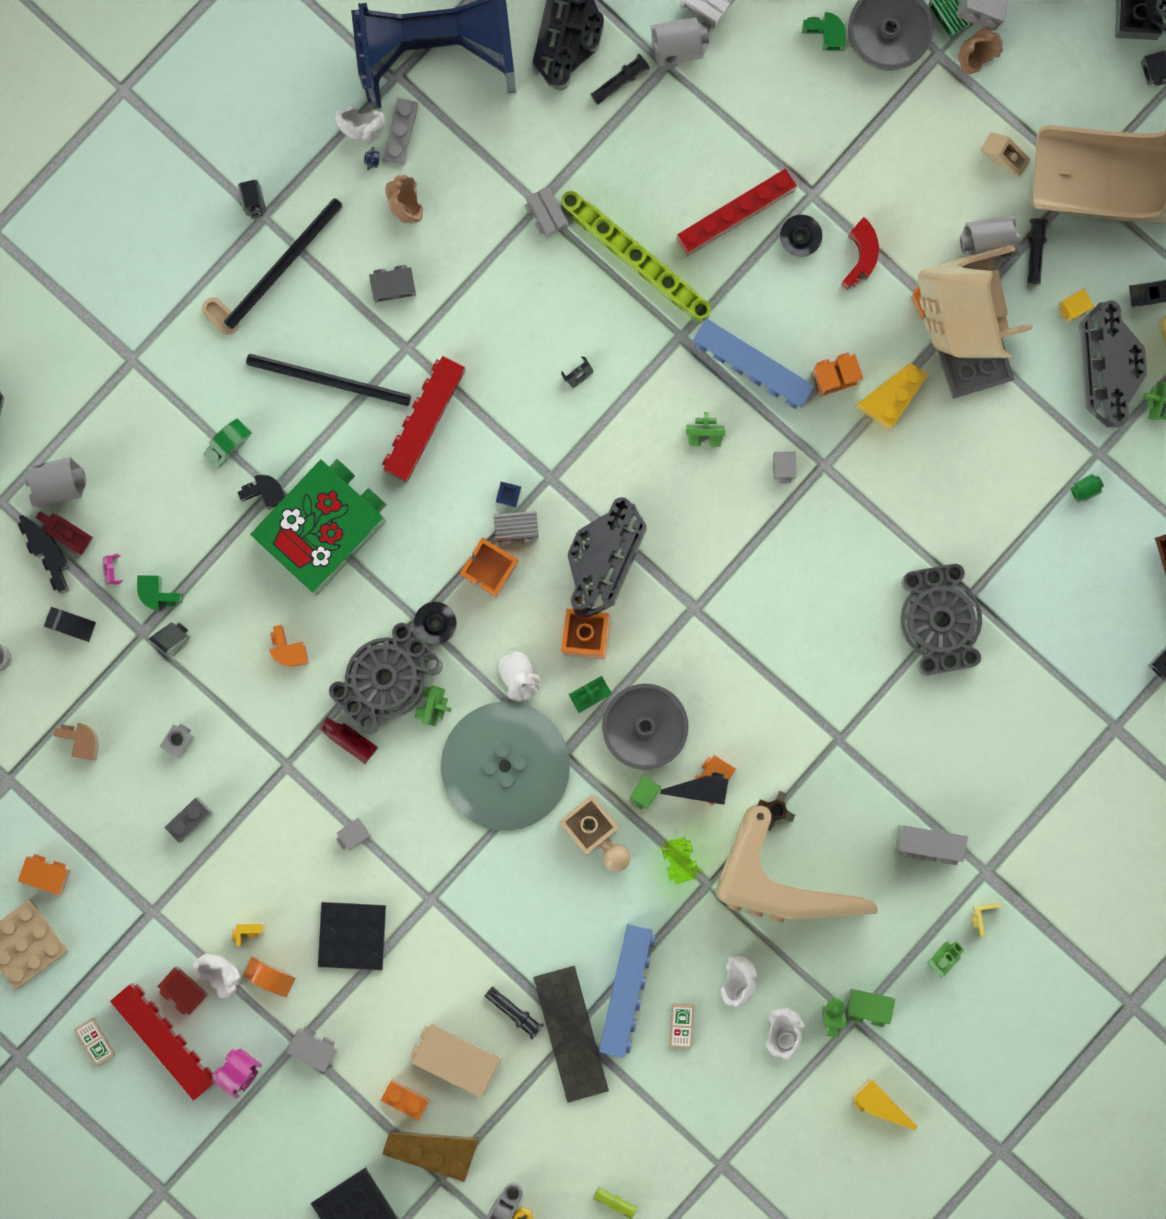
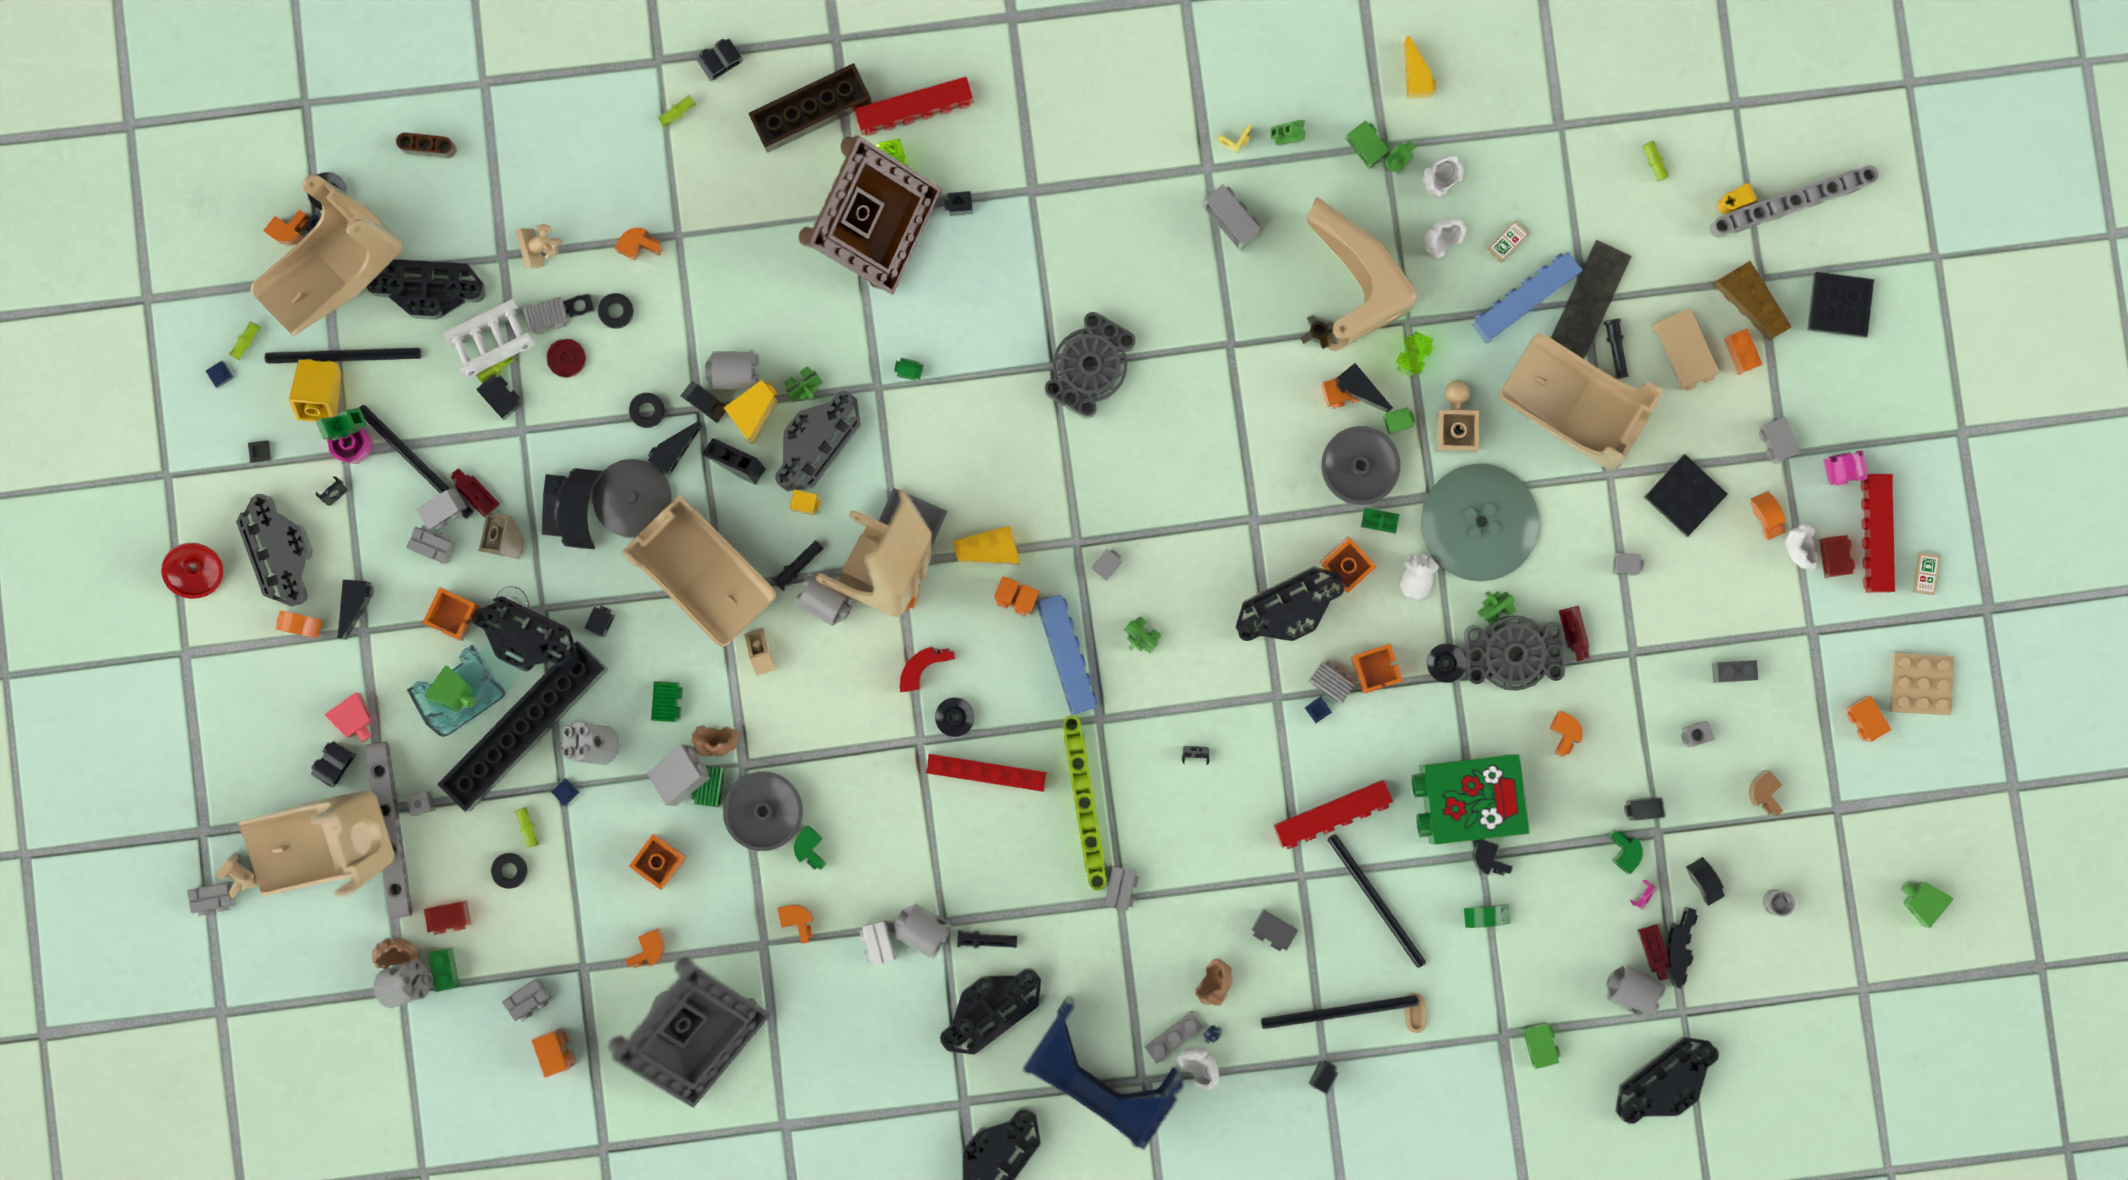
camera: 140 degrees left, 0 degrees up
yellow bracket [232,924,264,947] -> none
none -> green brick [651,681,683,722]
none -> tan piece [1499,333,1663,470]
none -> bright green brick [1522,1022,1560,1069]

